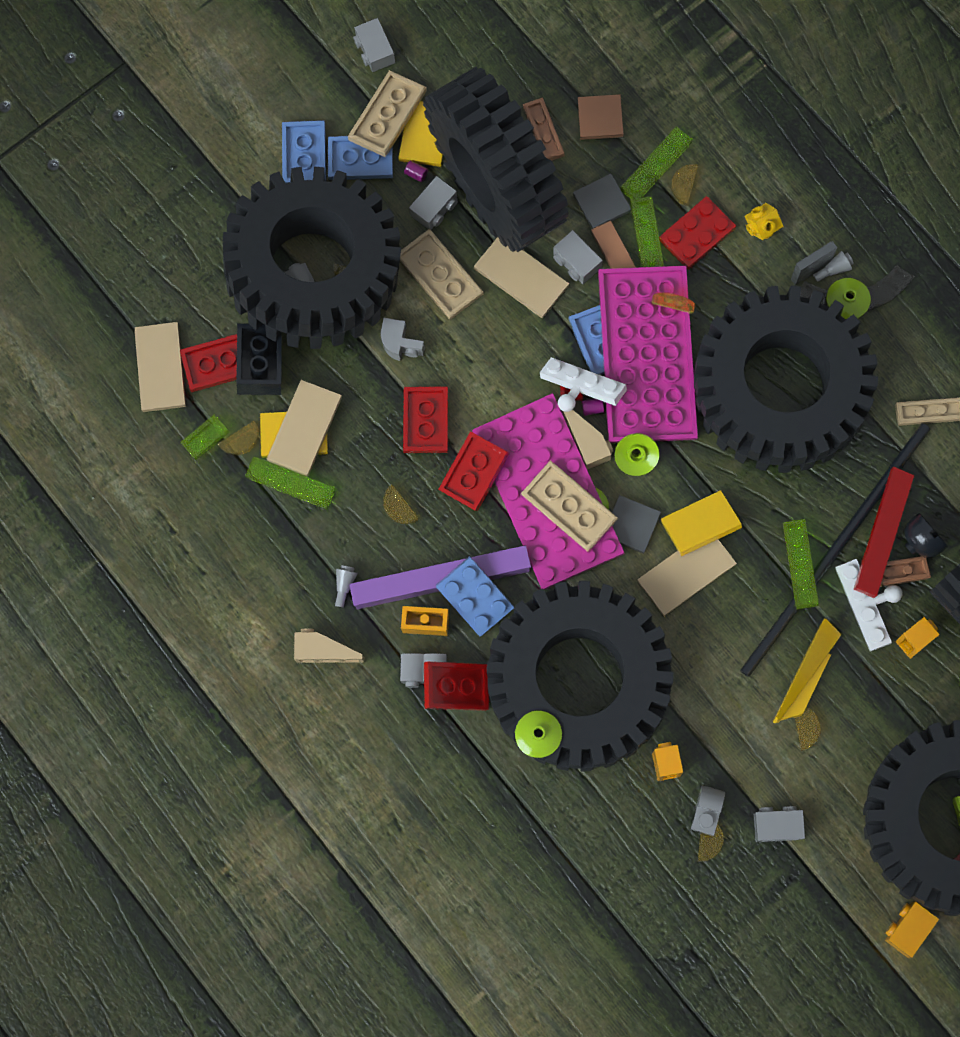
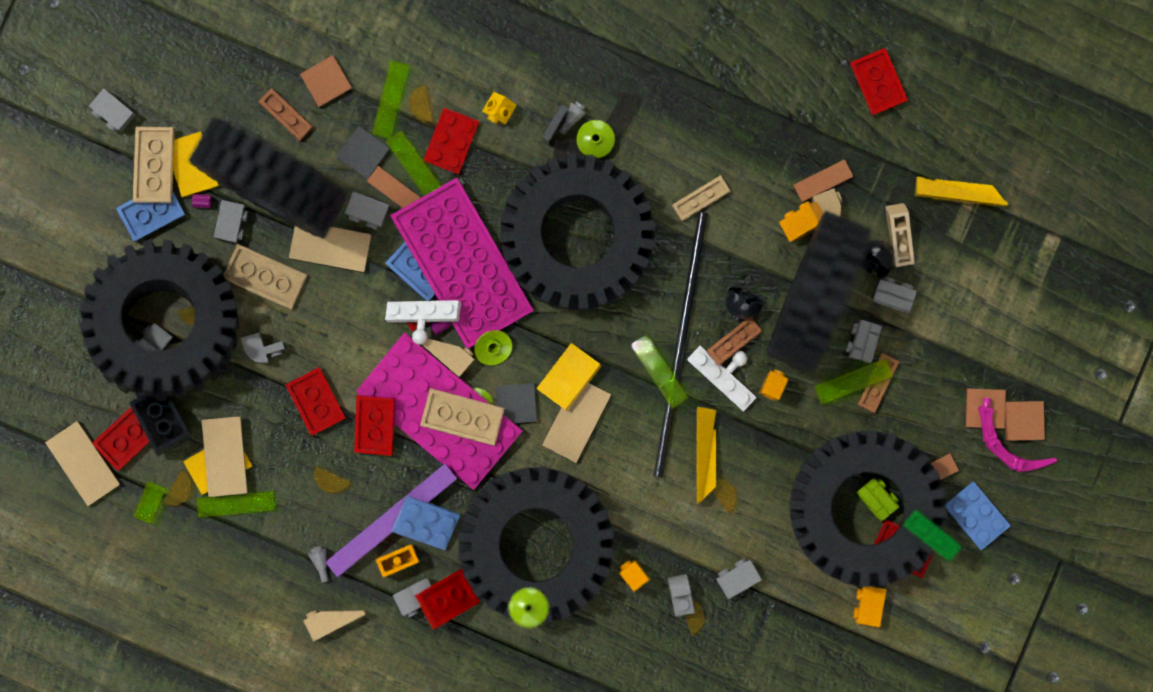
camera: 40 degrees left, 10 degrees up
medium blue plate [282,121,326,183] -> none
clear yellow tile [651,293,695,314] -> none
red tile [853,467,914,598] -> none

